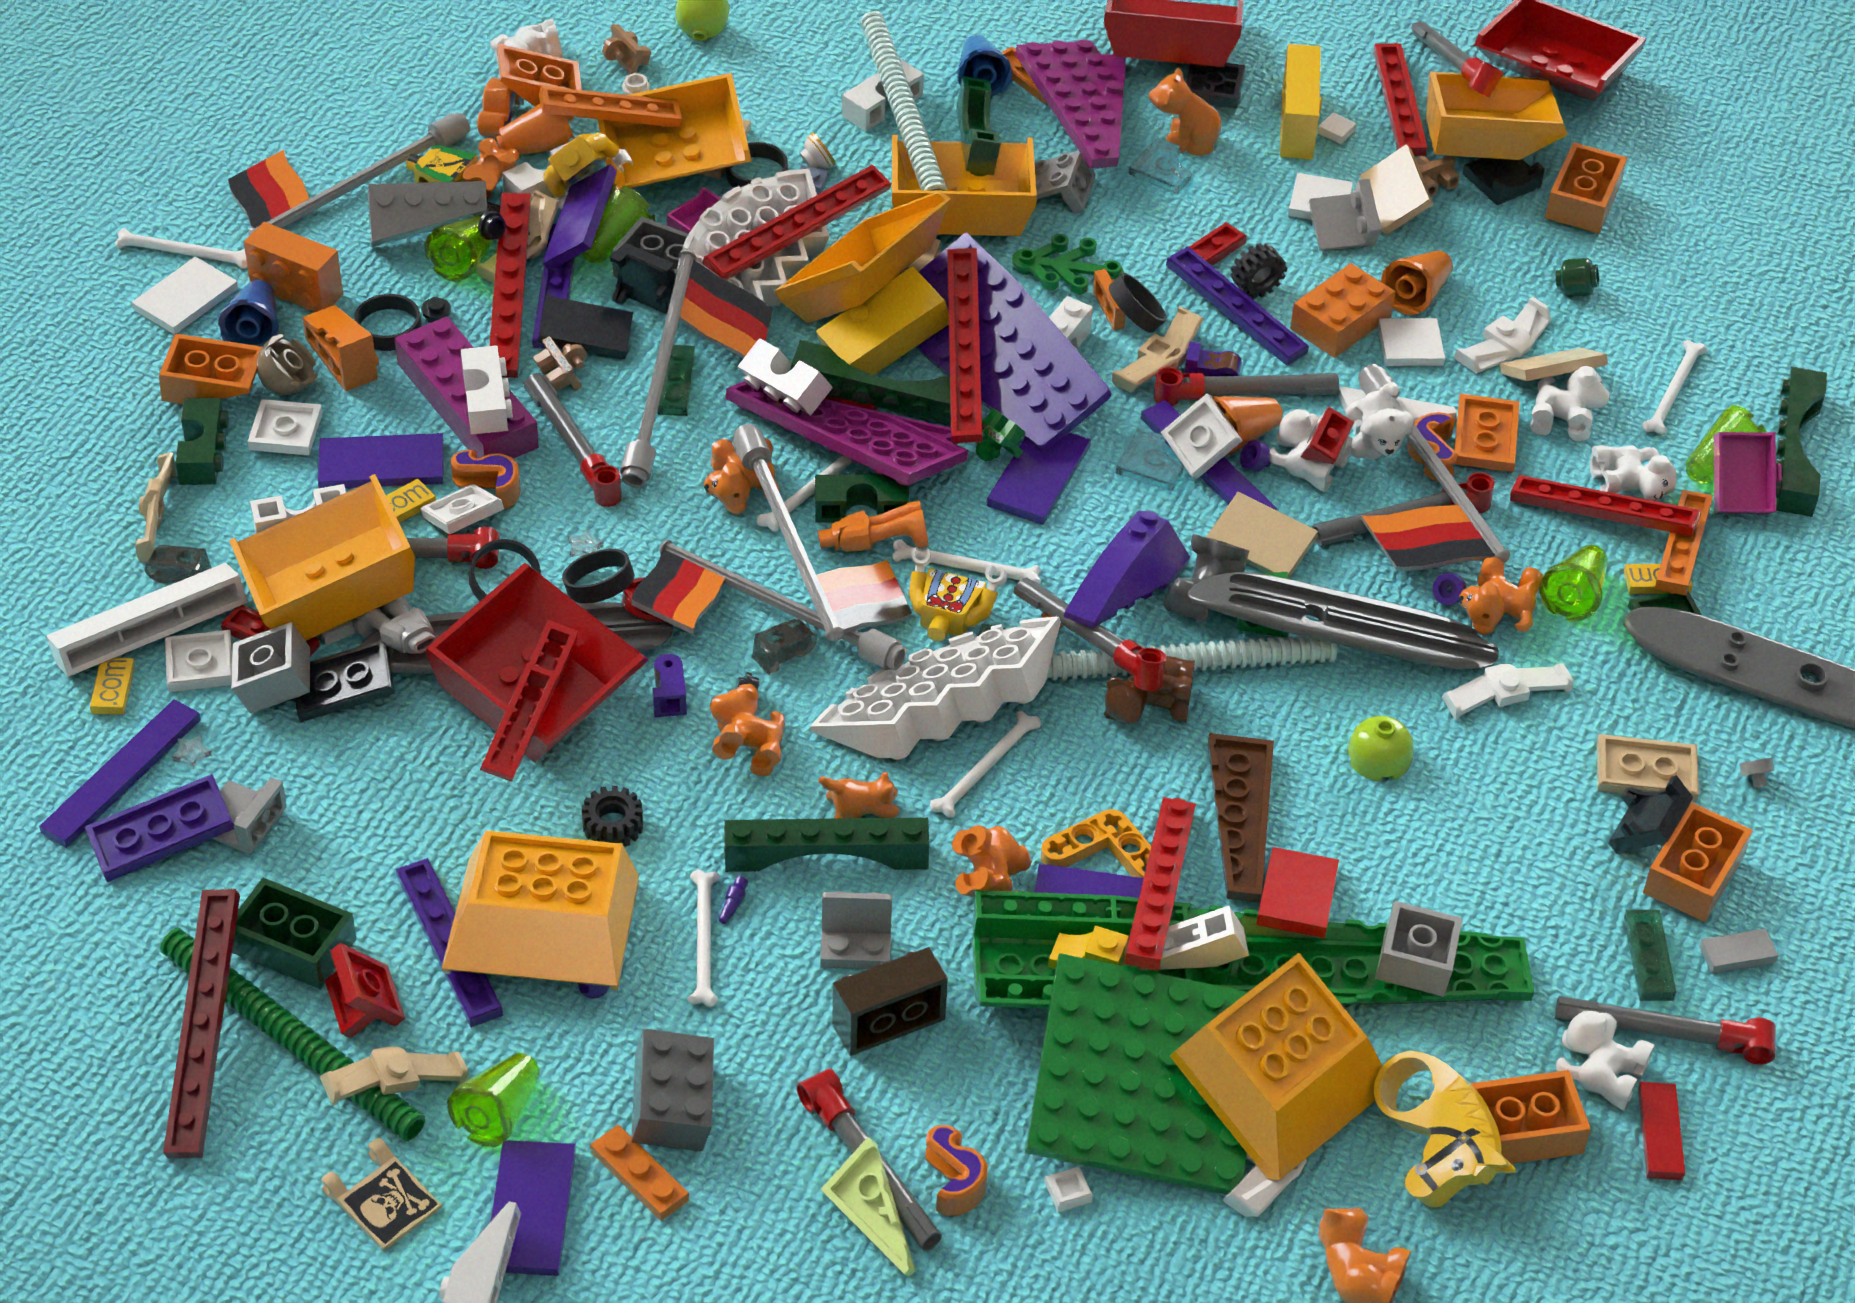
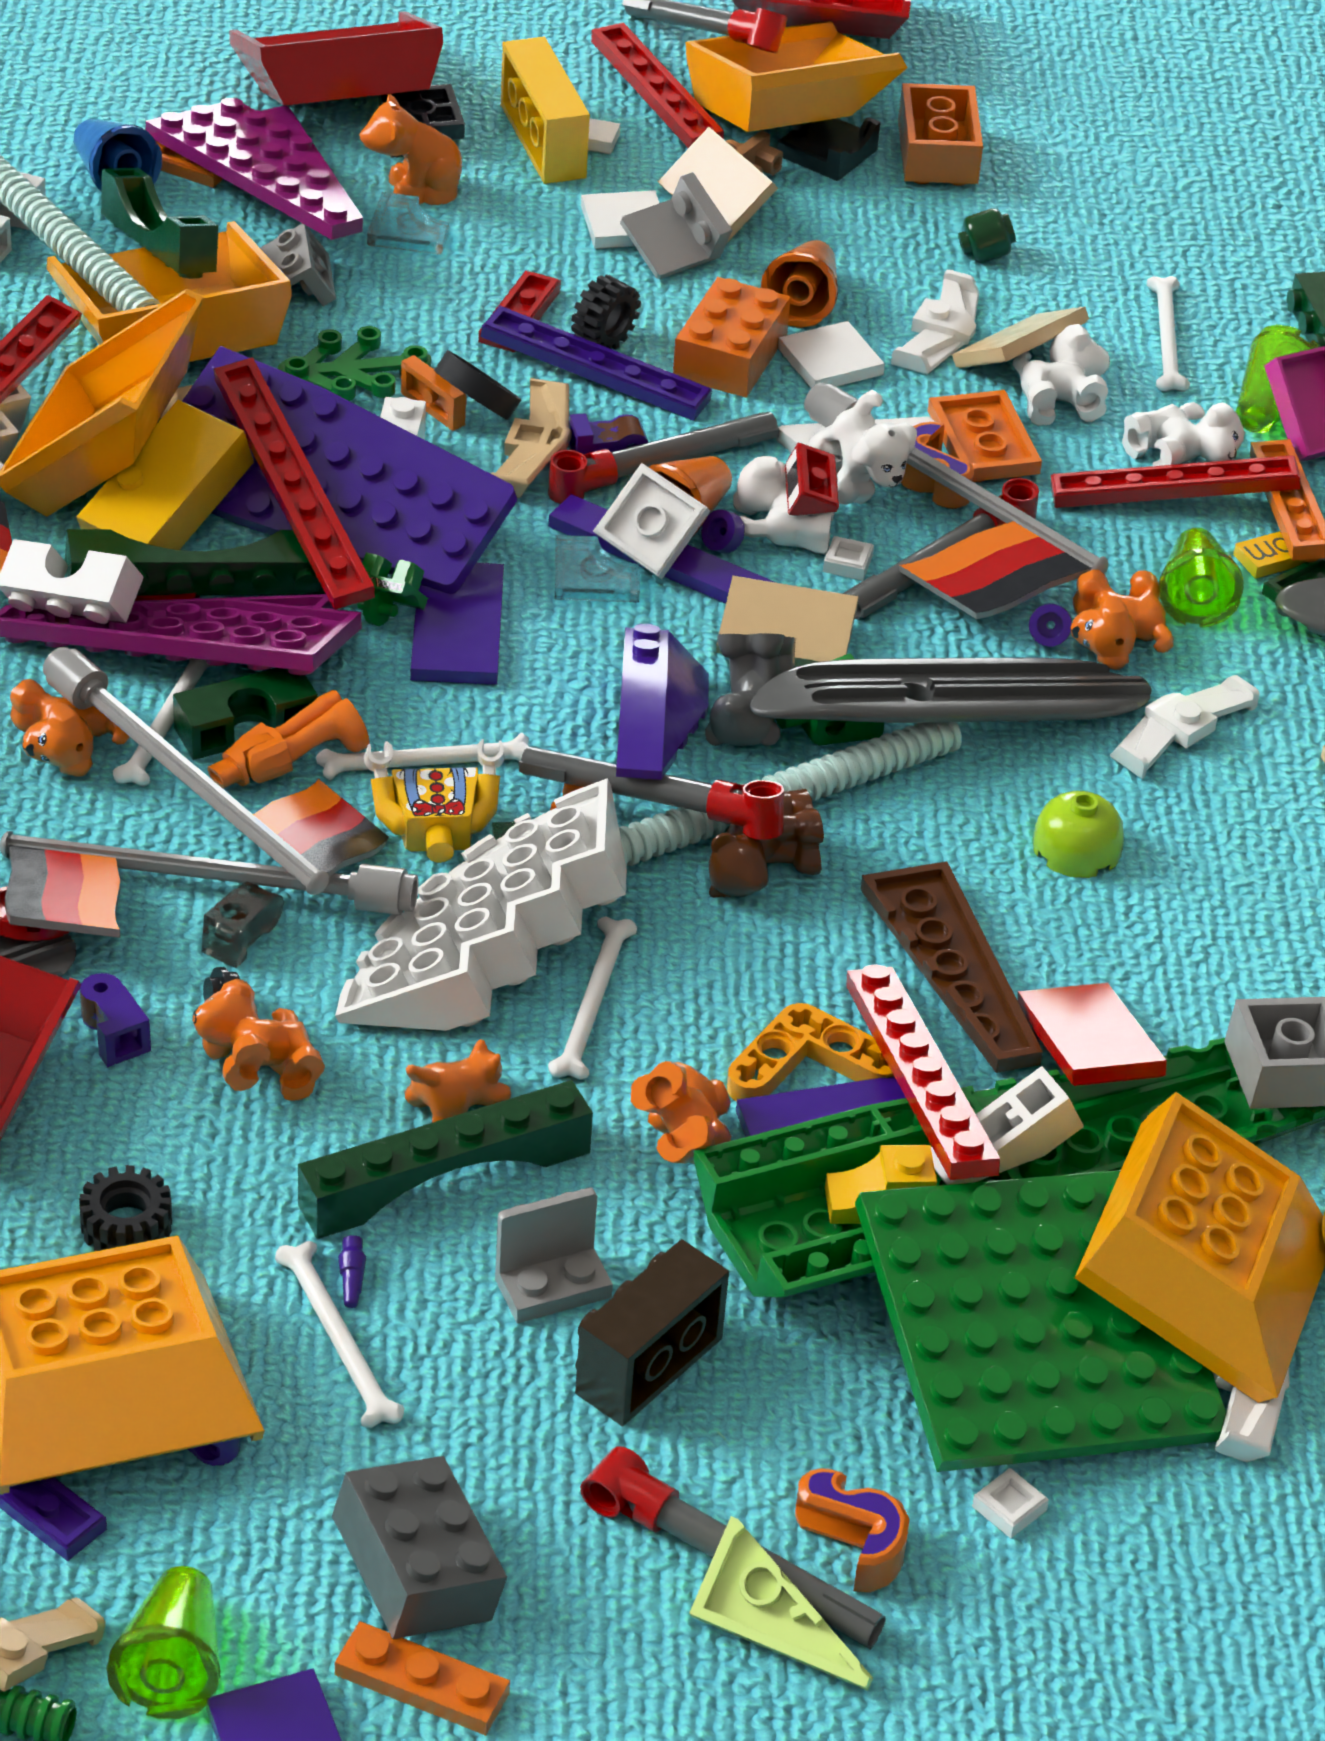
camera: 25 degrees left, 5 degrees down
none -> white tile [823,536,874,581]

